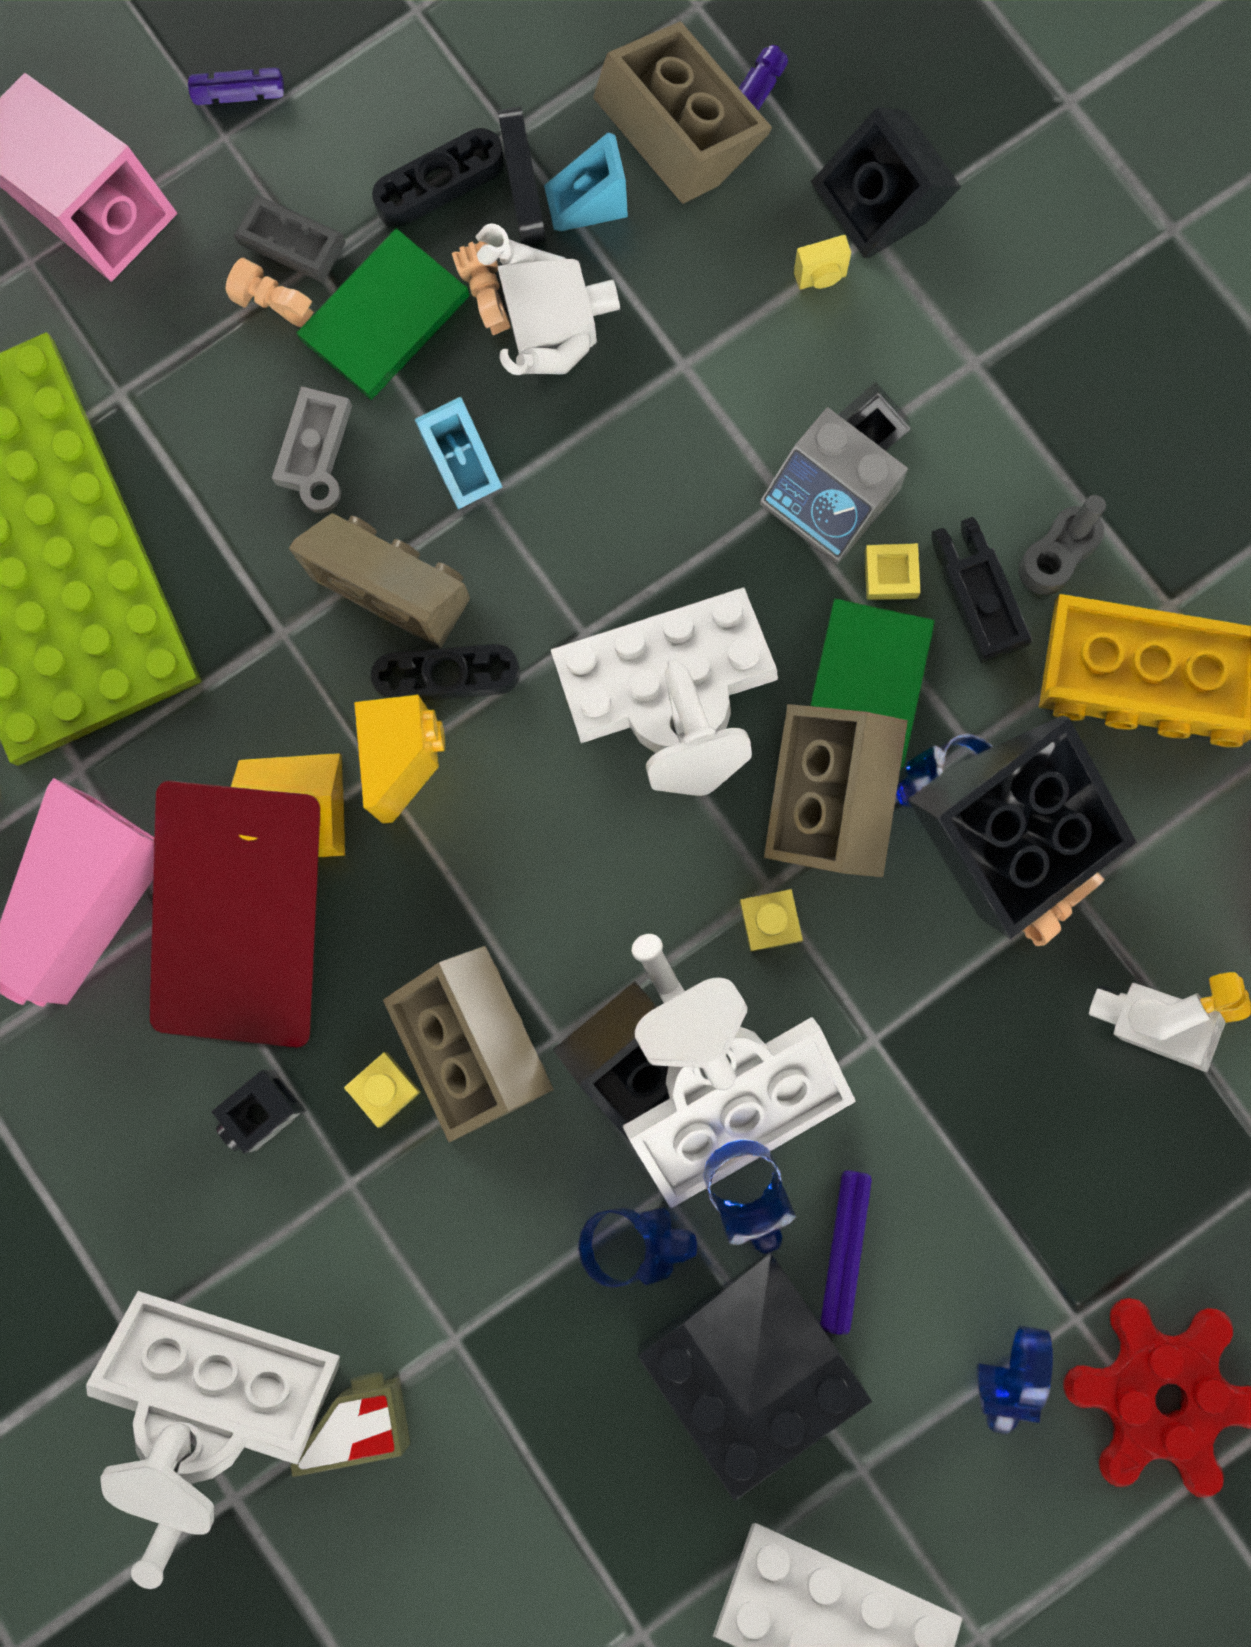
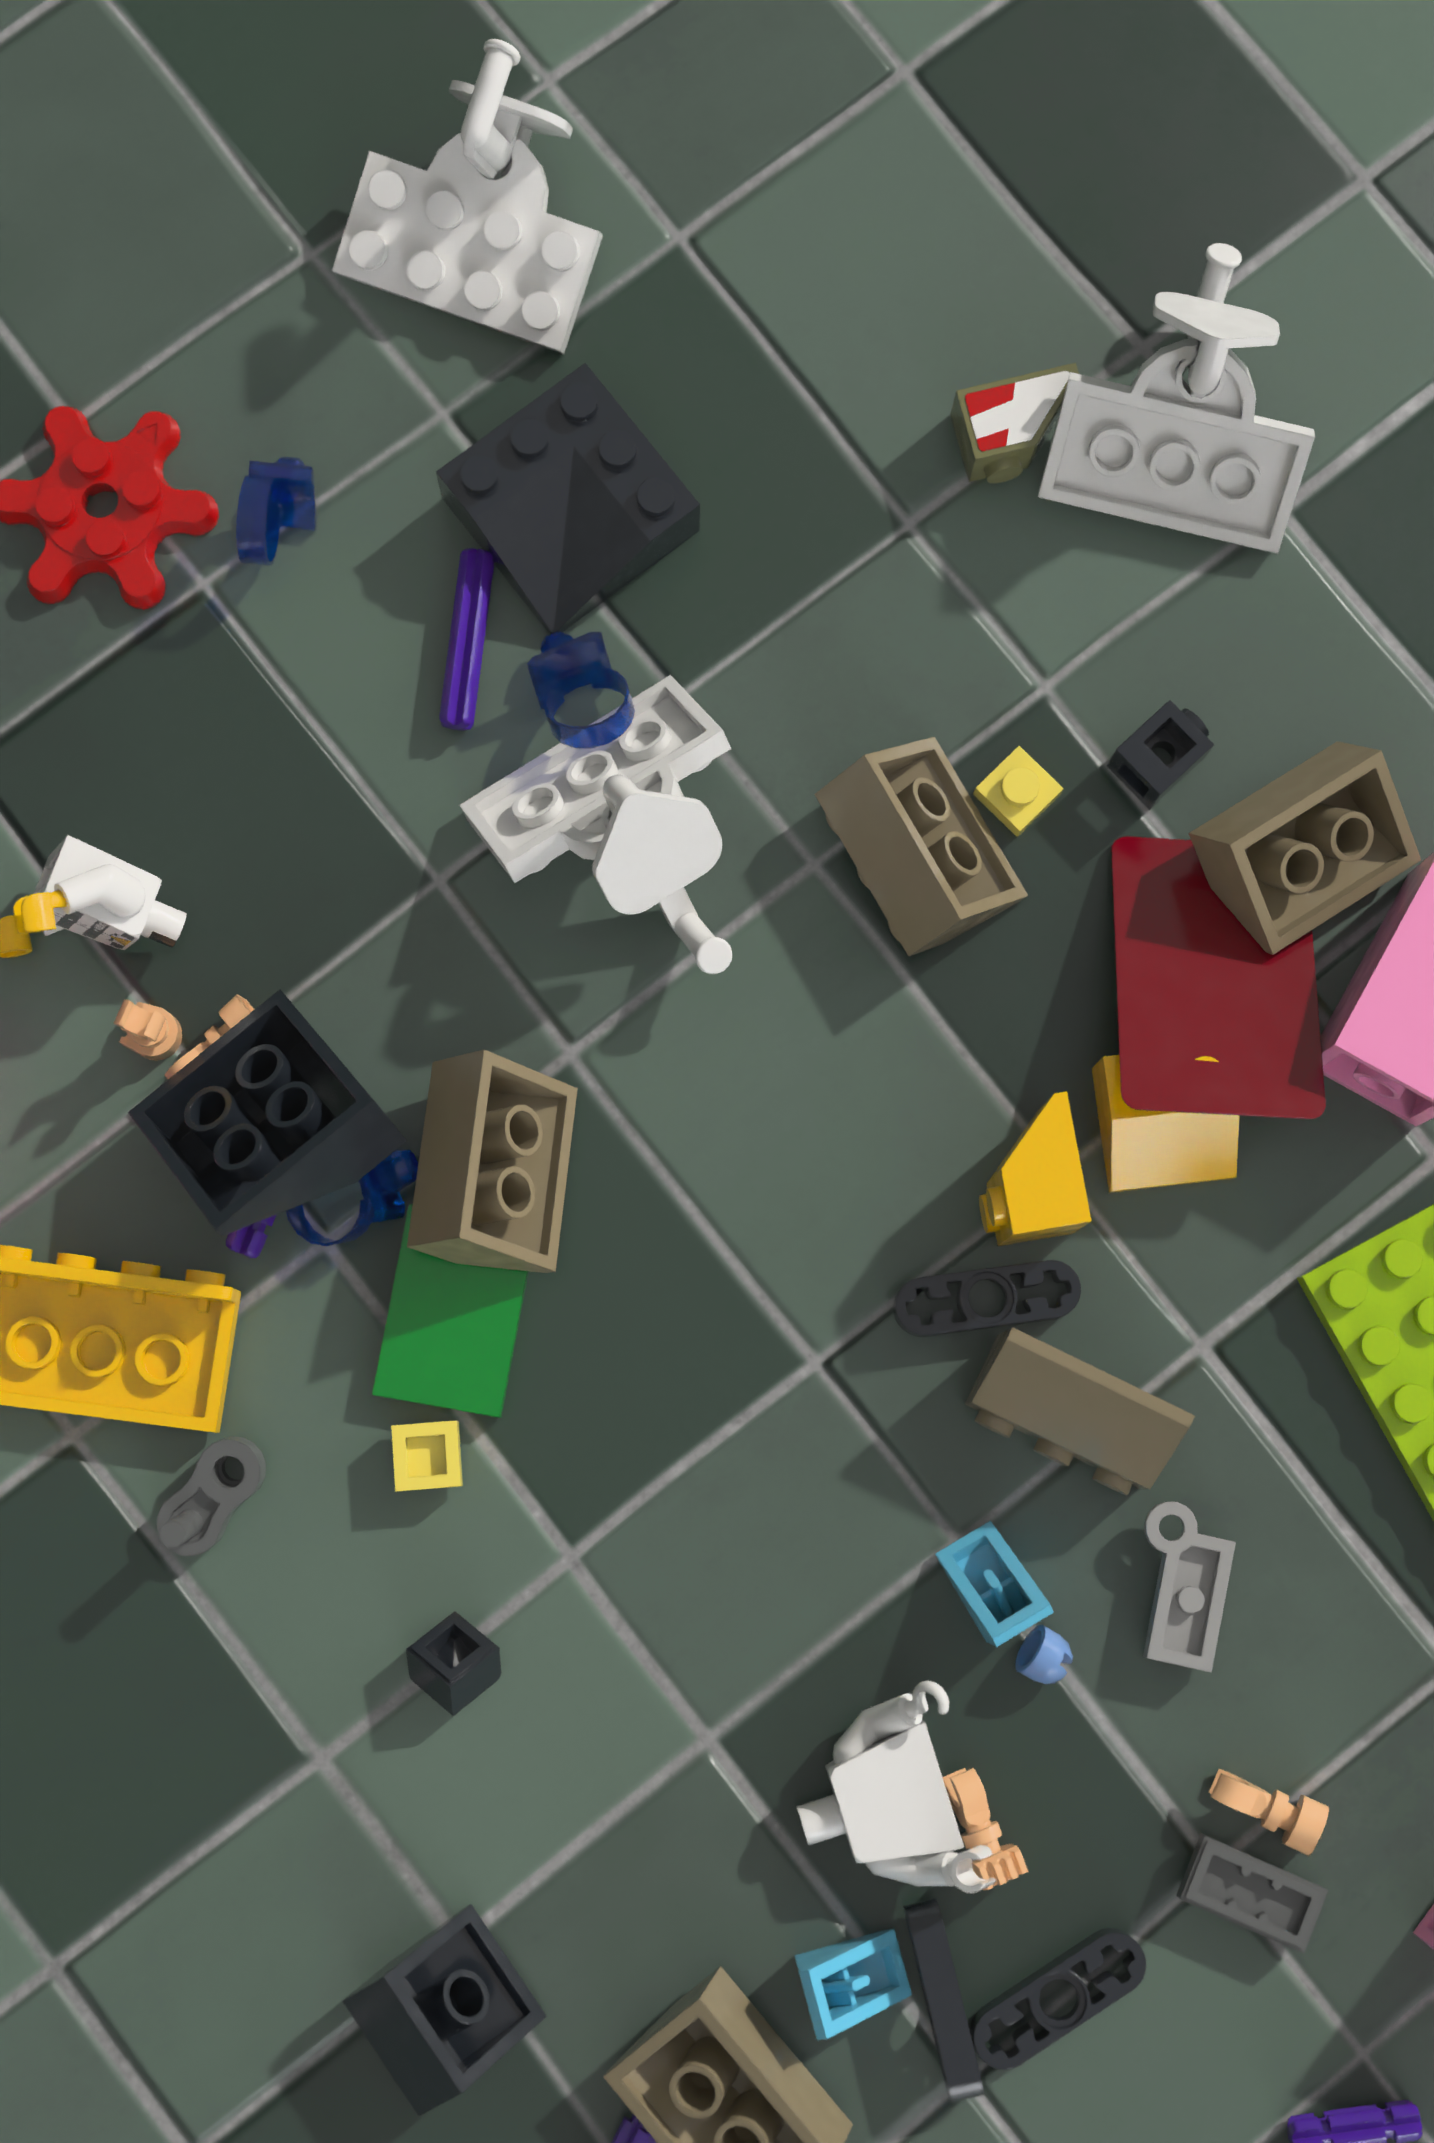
camera: 160 degrees right, 0 degrees up
green tile [297,228,470,400] -> none
white plate [551,587,778,796] -> none
black slope [553,981,670,1141] -> none
clear blue piece [578,1207,697,1288] -> none
light yellow plate [740,889,803,952] -> none
slope [760,407,909,565] -> none
light yellow plate [794,235,851,290] -> none
black hinge [931,517,1032,664] -> none
none -> light nougat piece [114,999,182,1060]
none -> medium blue hinge [1015,1625,1073,1684]
none -> dark tan slope [1189,741,1421,955]

